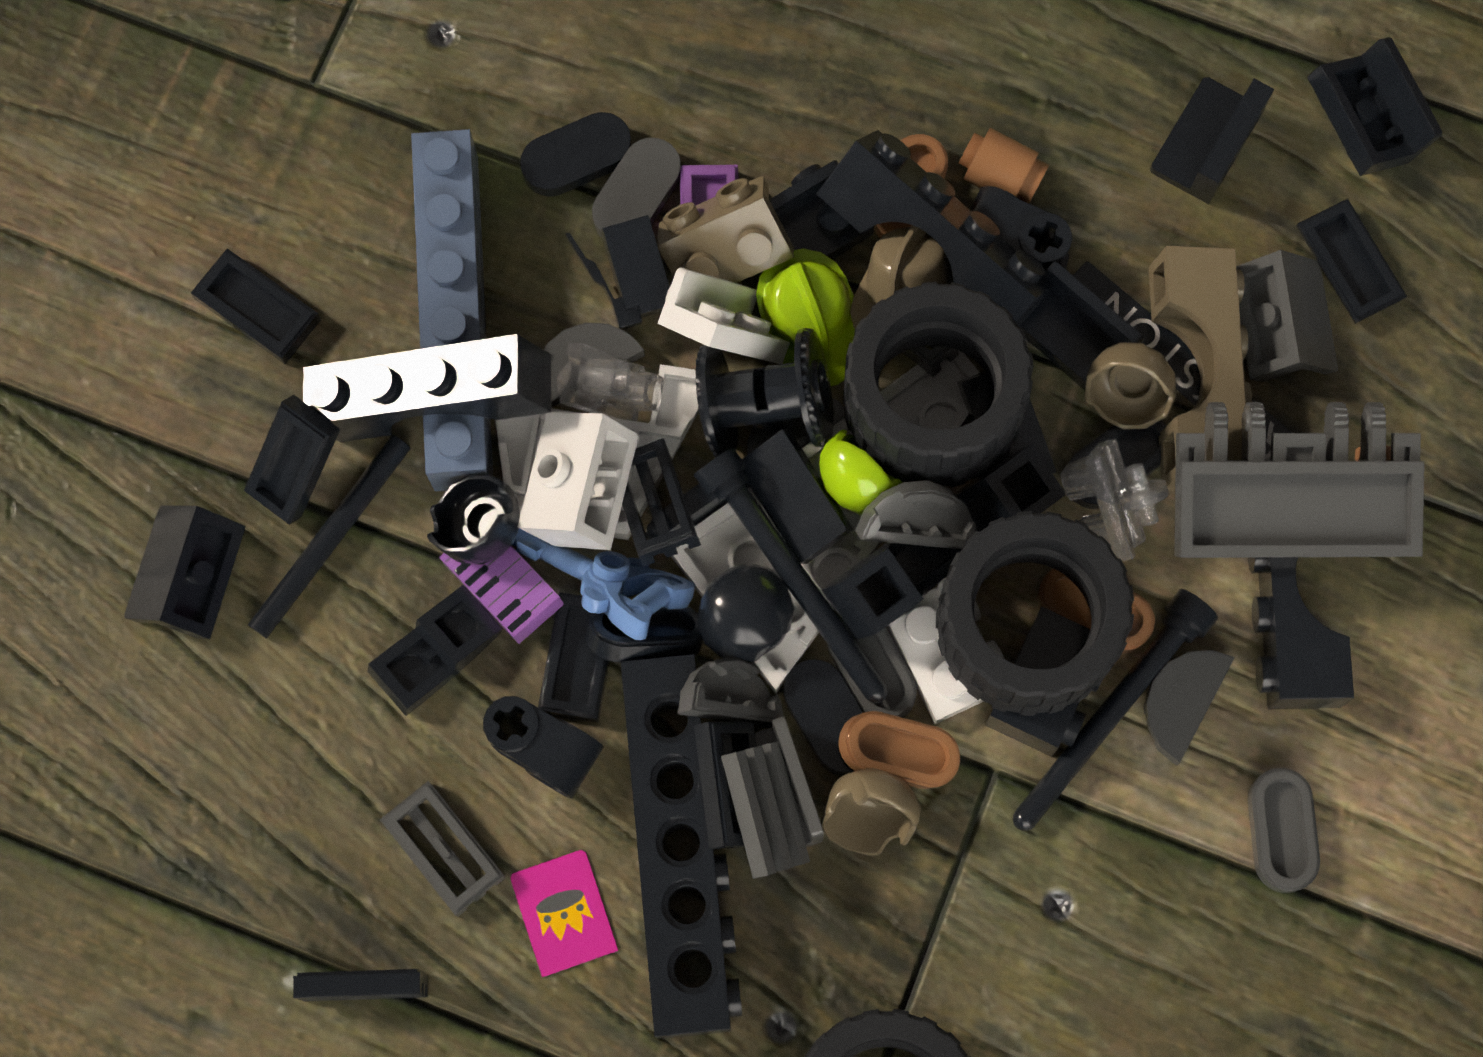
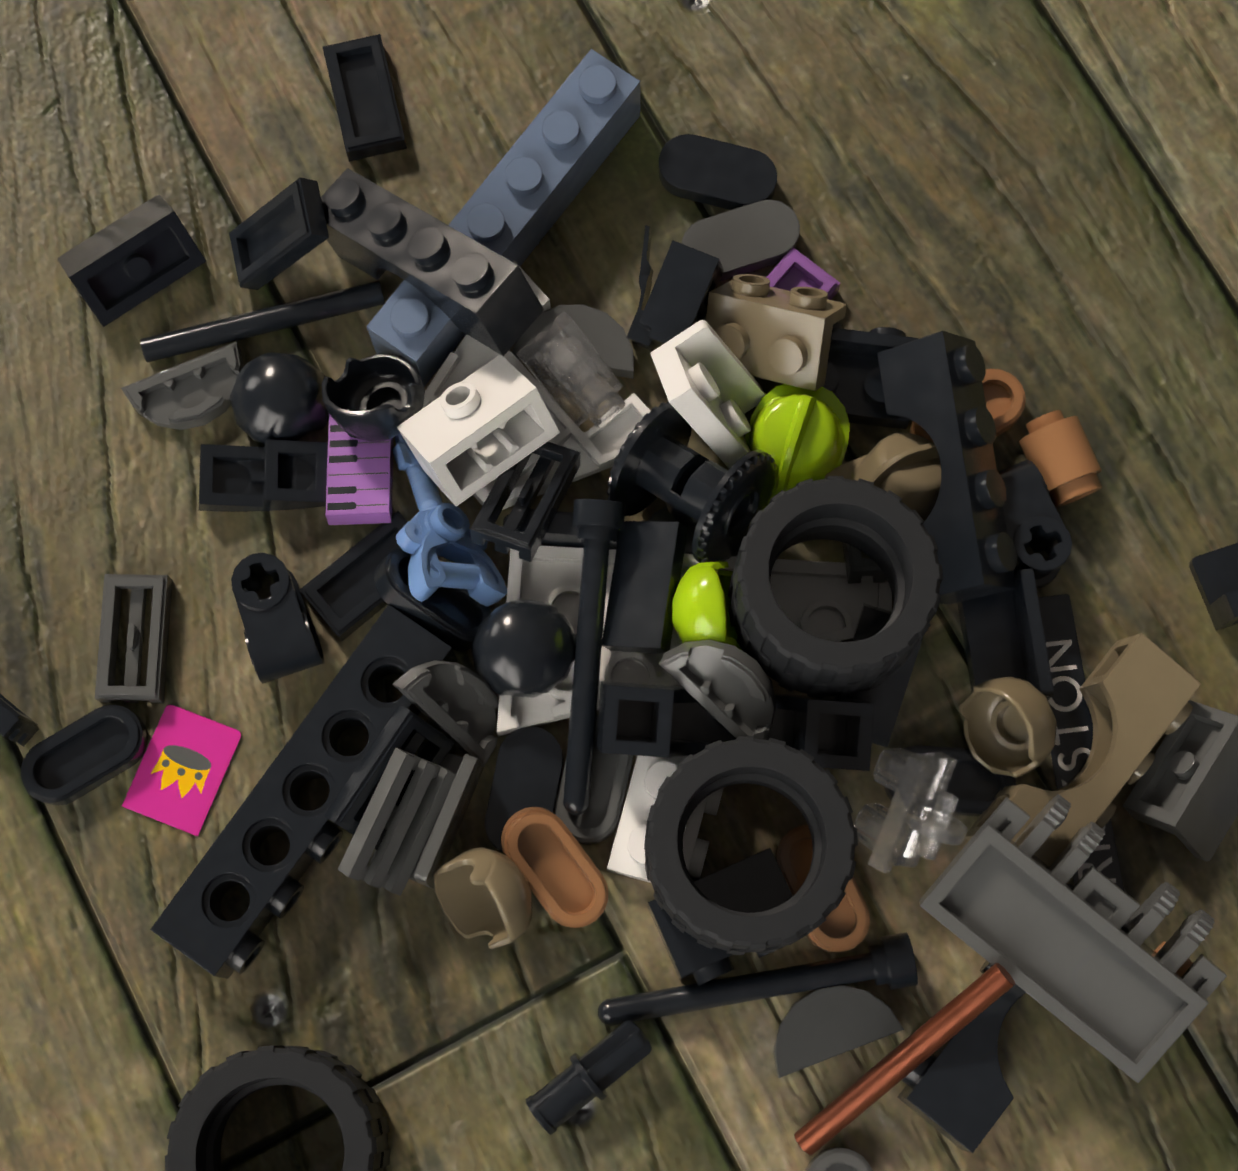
camera: 40 degrees right, 0 degrees up
none -> black tile [21,705,148,806]
none -> dark grey tile [121,342,244,430]
none -> black hair [230,352,329,444]
none -> black axle [525,1020,652,1135]
none -> copper bar [794,963,1015,1155]

